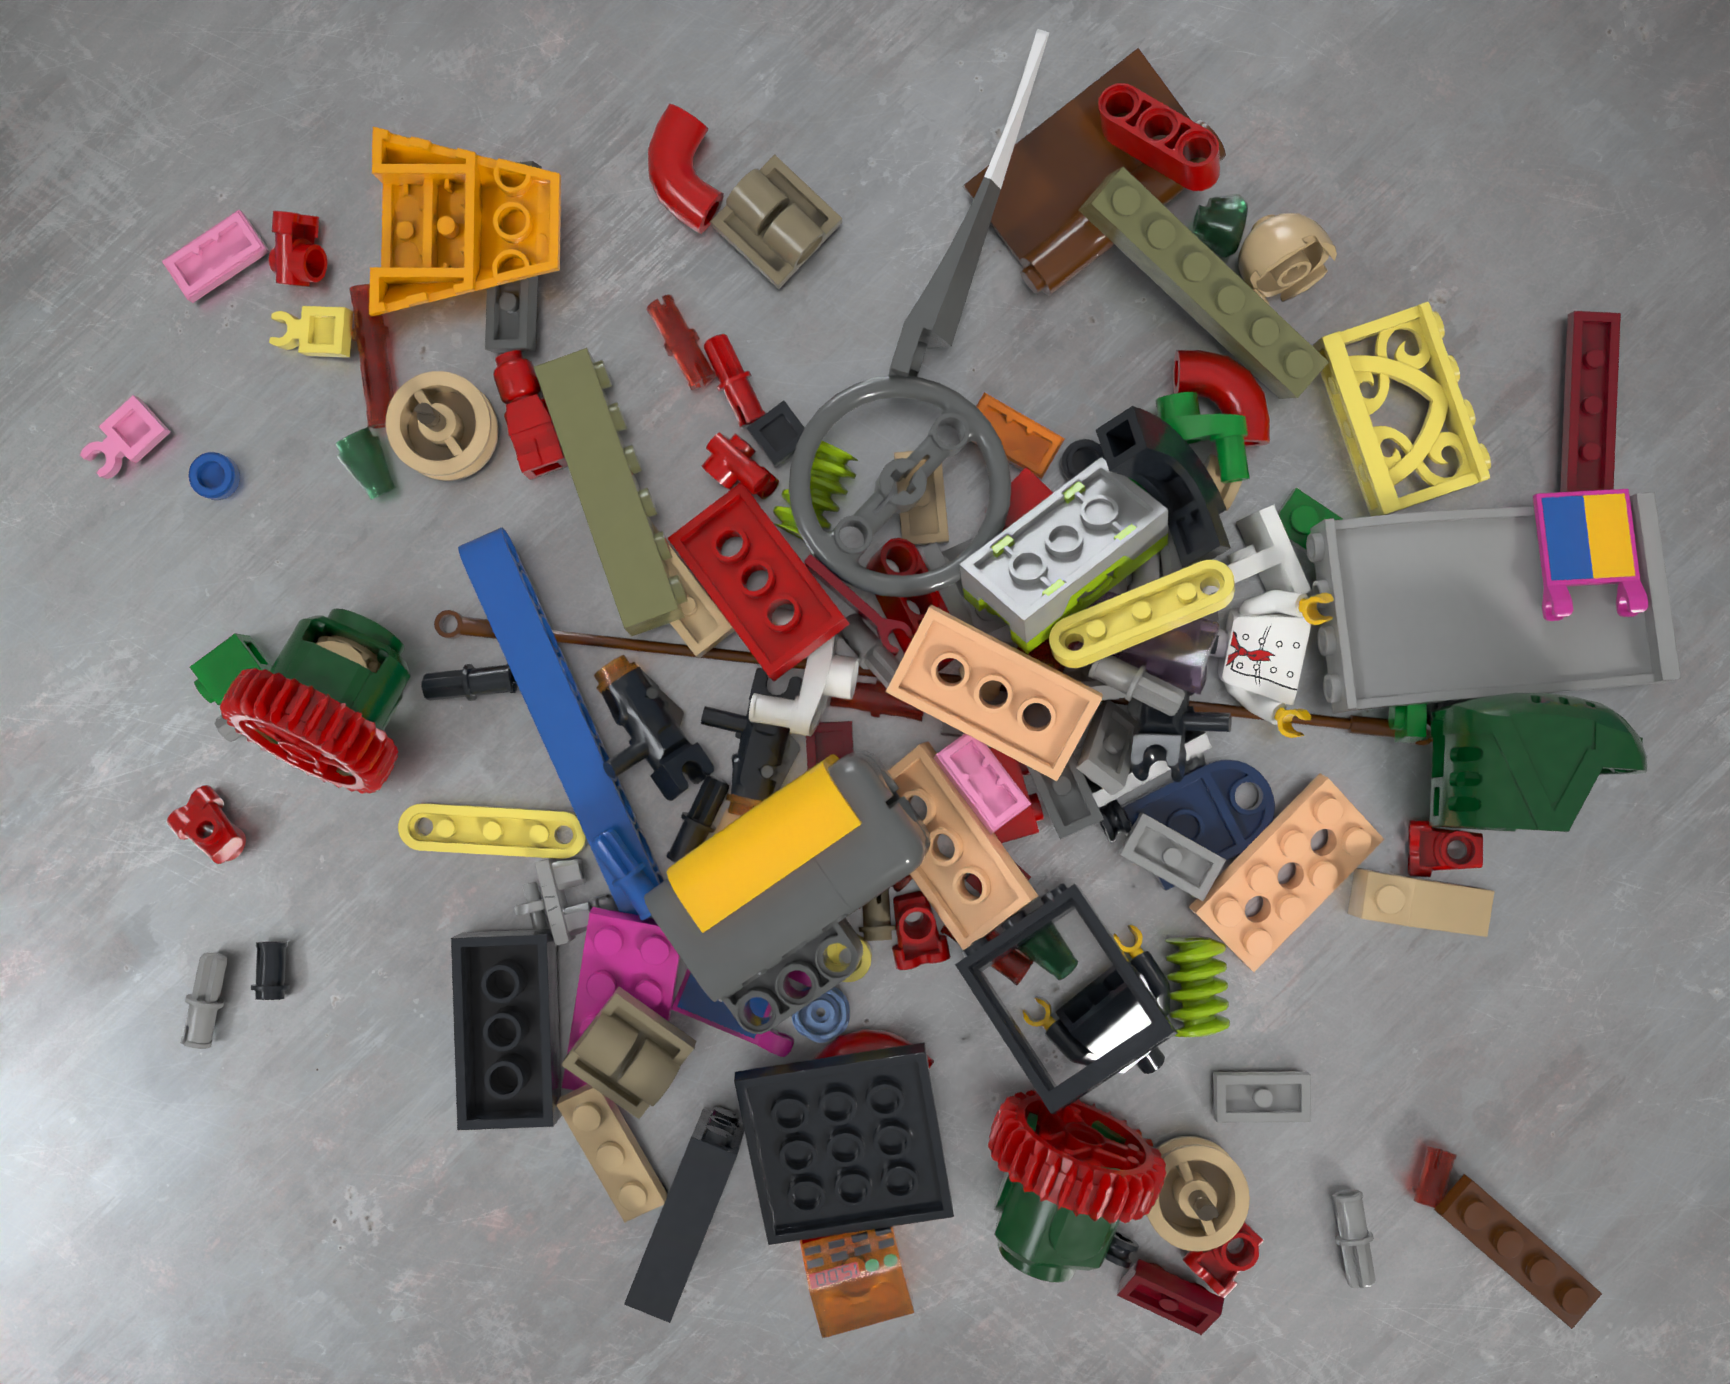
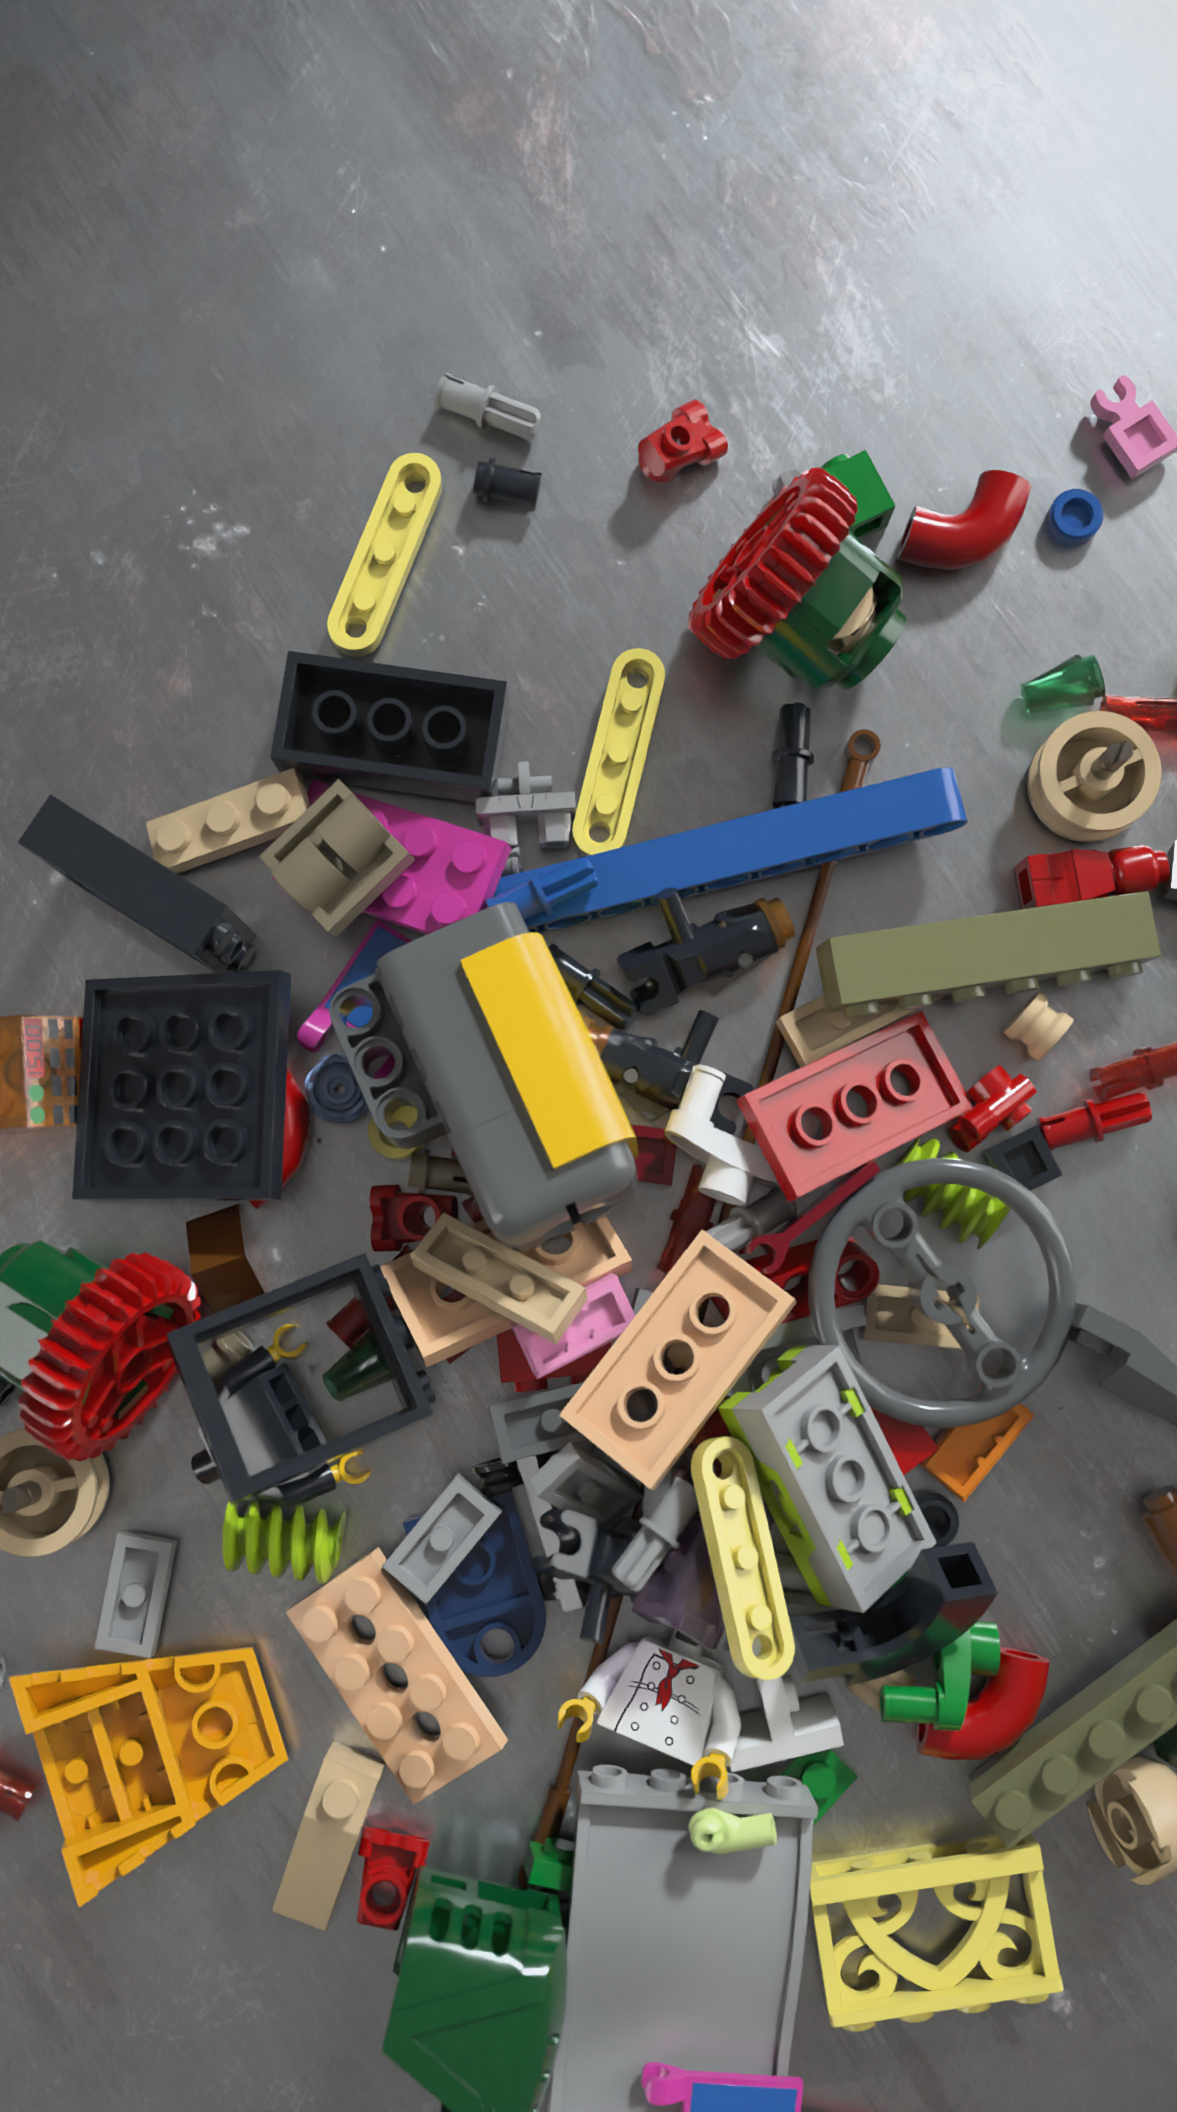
camera: 105 degrees right, 5 degrees down
none -> light orange wedge [9,1647,288,1908]
none -> reddish brown slope [186,1204,269,1314]
none -> dark tan pin [201,1331,254,1388]
none -> light yellow plate [327,453,442,657]
none -> tan plate [410,1212,588,1344]
none -> yellowish green arm [689,1807,777,1854]
none -> red cylinder [897,470,1032,571]
none -> tan wheel [1003,991,1073,1061]

